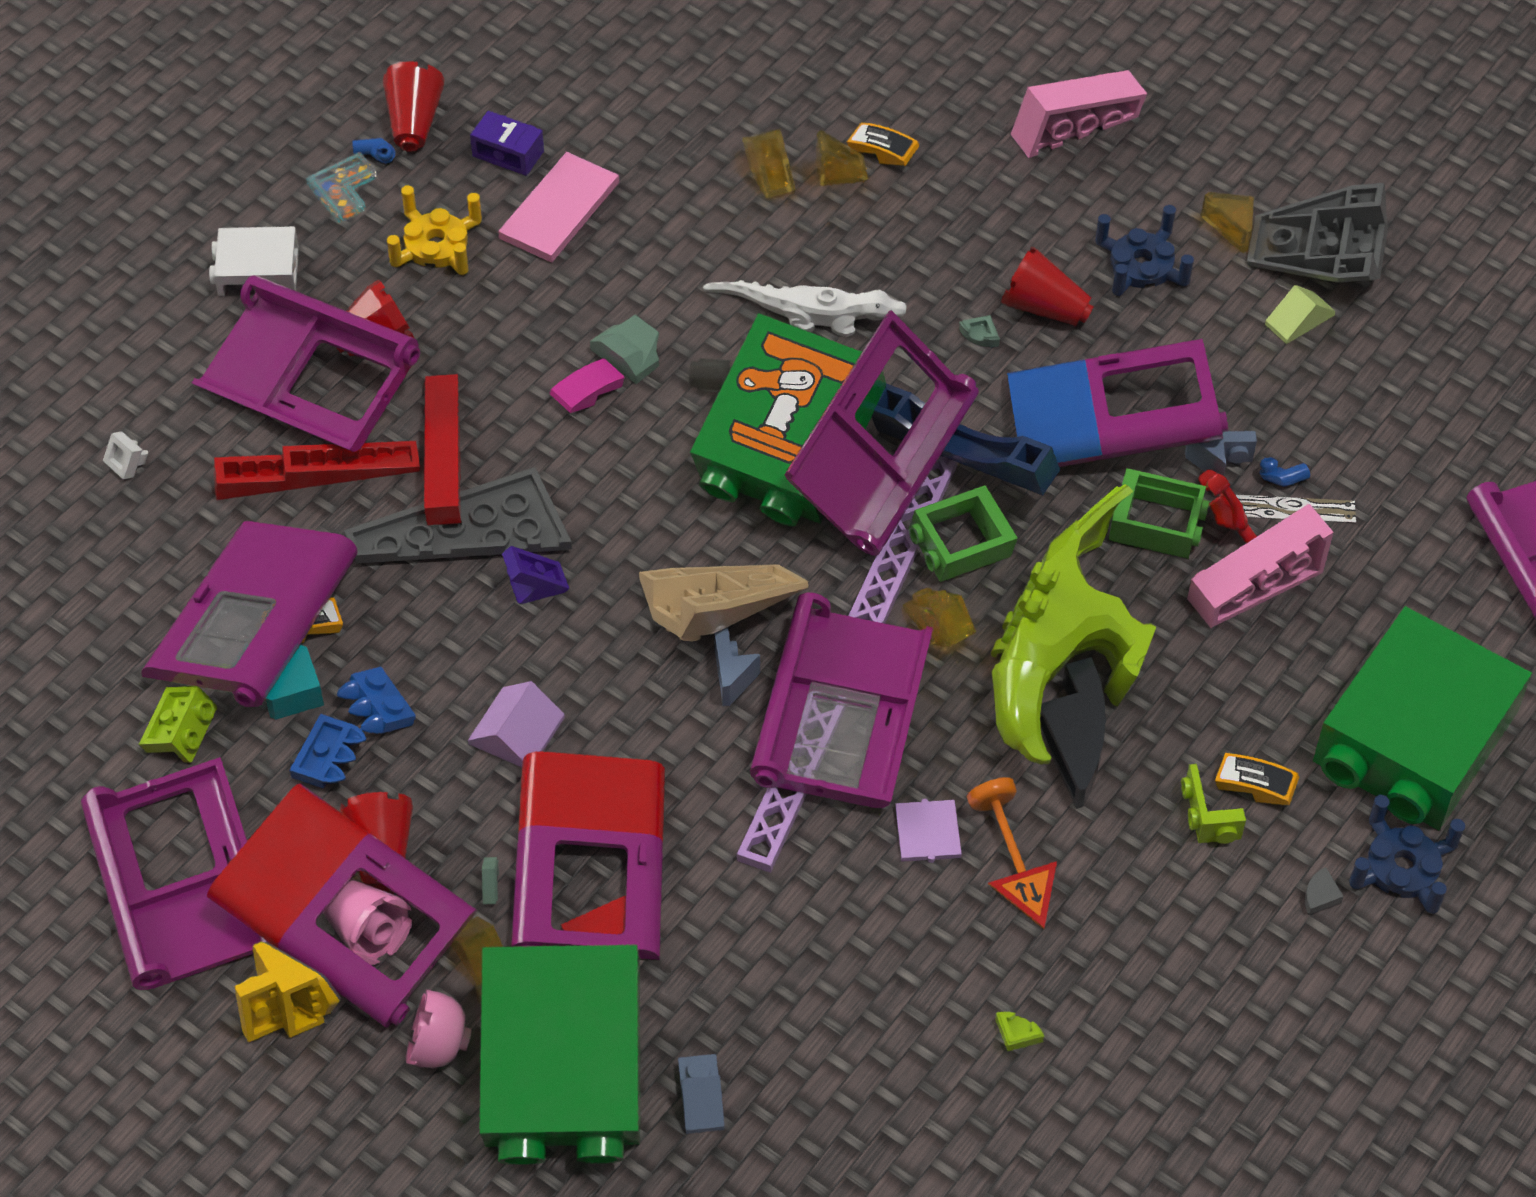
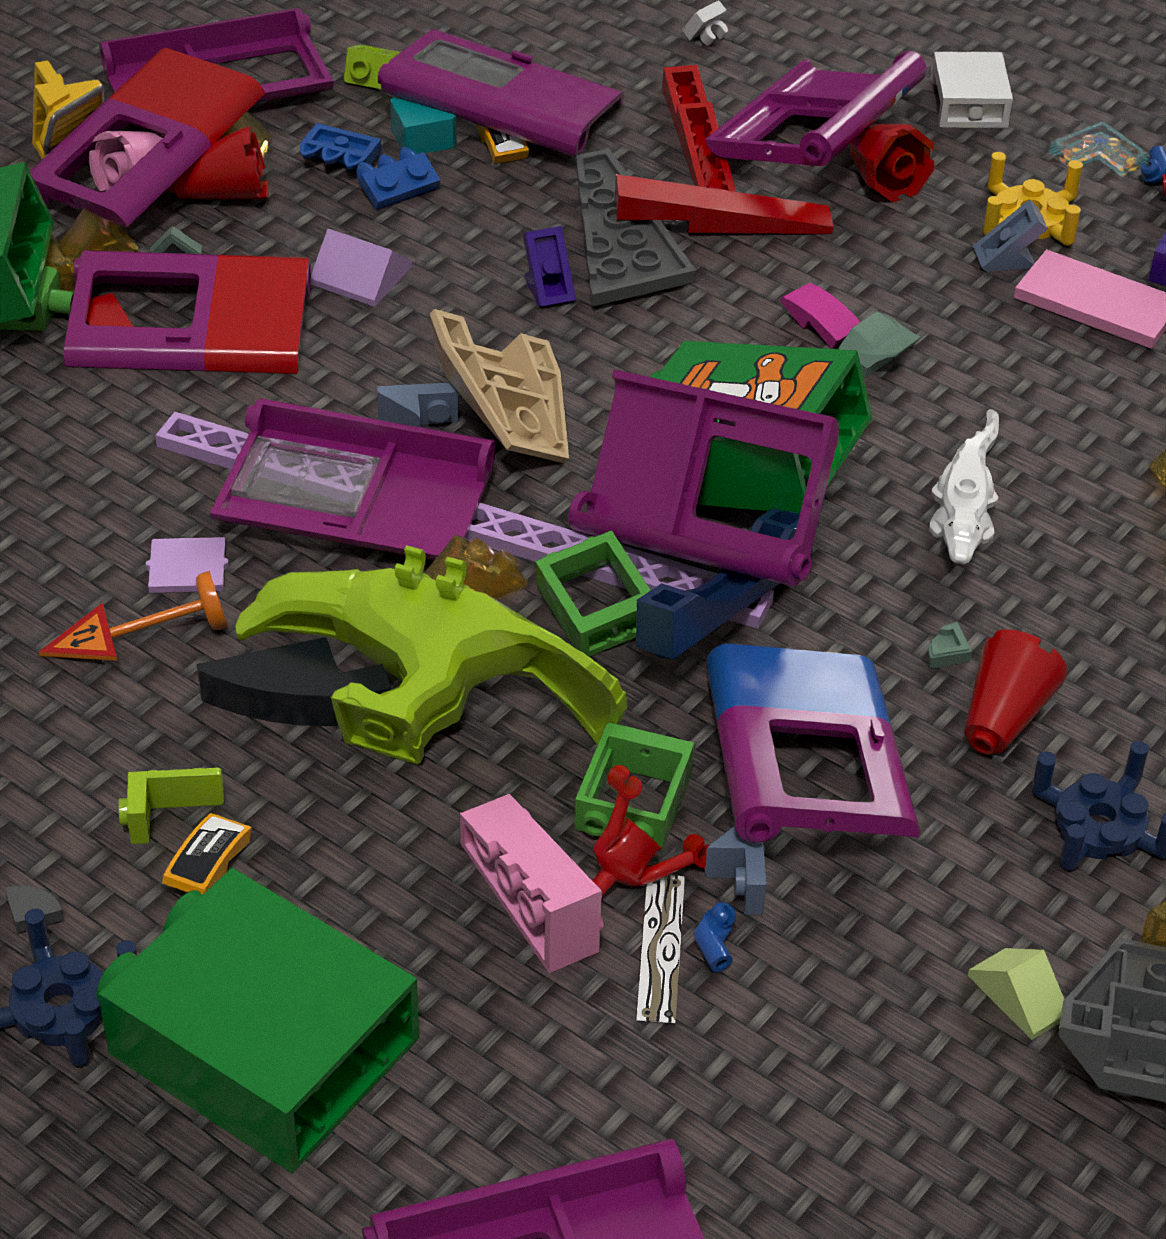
camera: 90 degrees right, 10 degrees down
none -> sand blue slope [973,200,1048,272]

